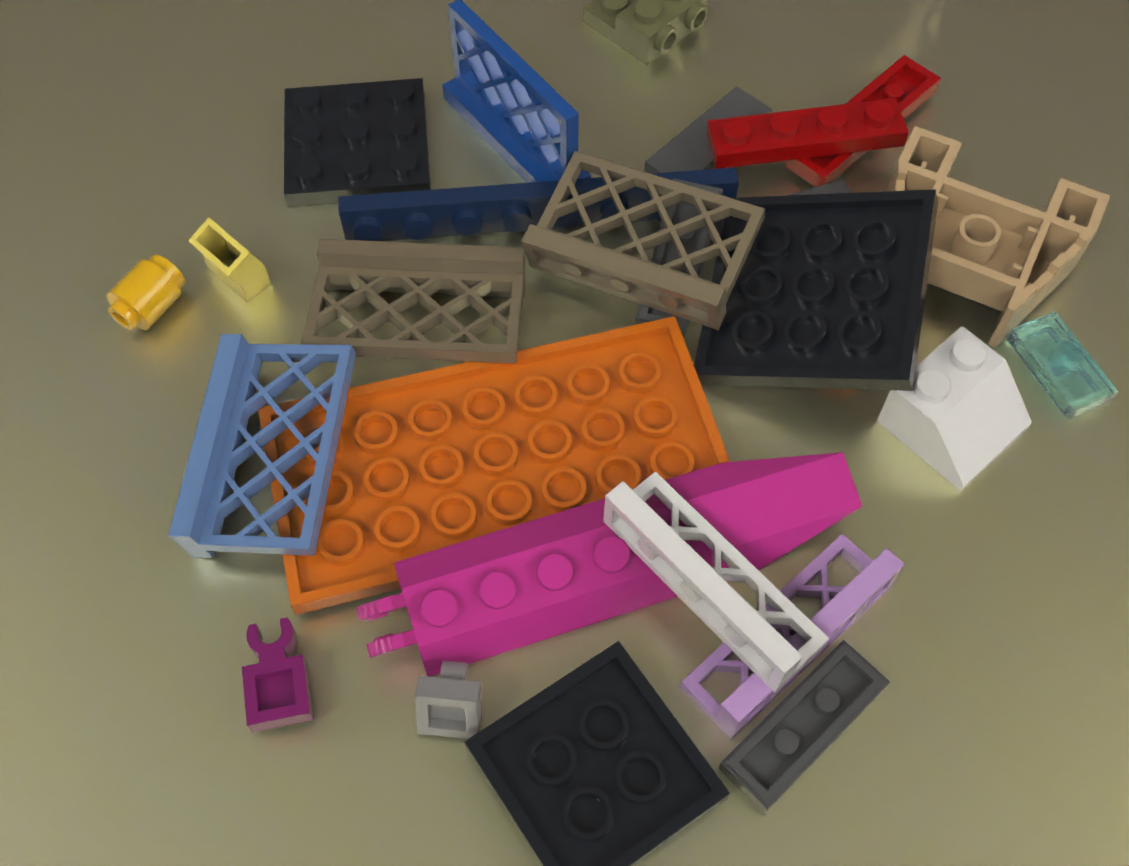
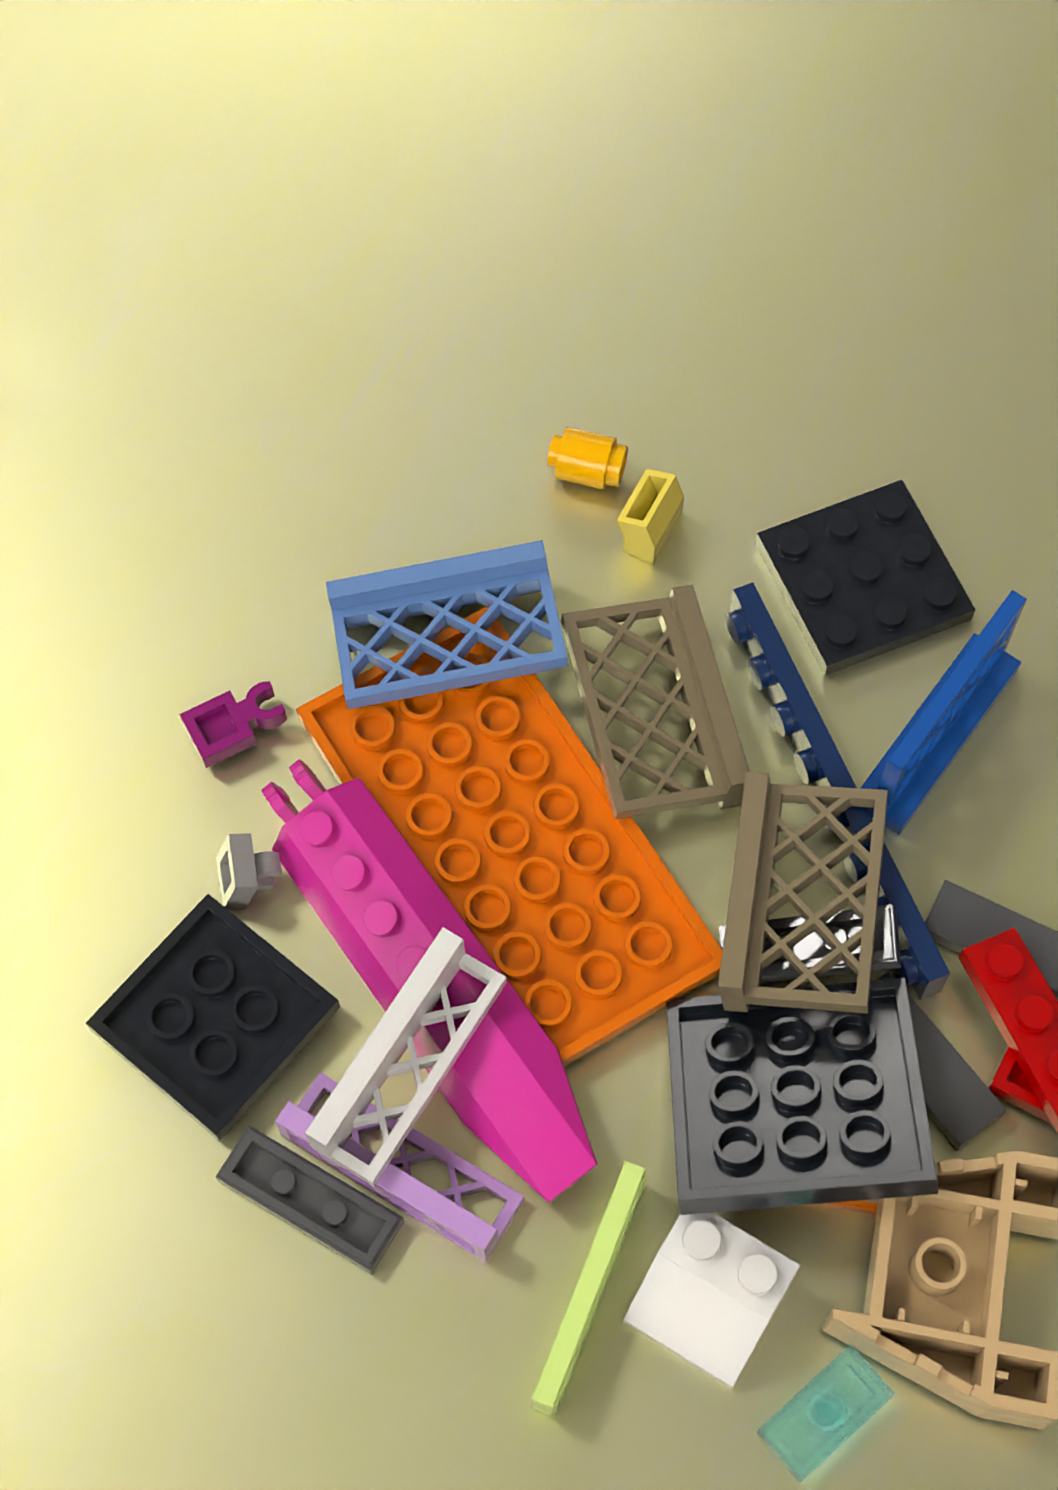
camera: 75 degrees right, 5 degrees up
none -> yellowish green tile [531,1160,647,1416]

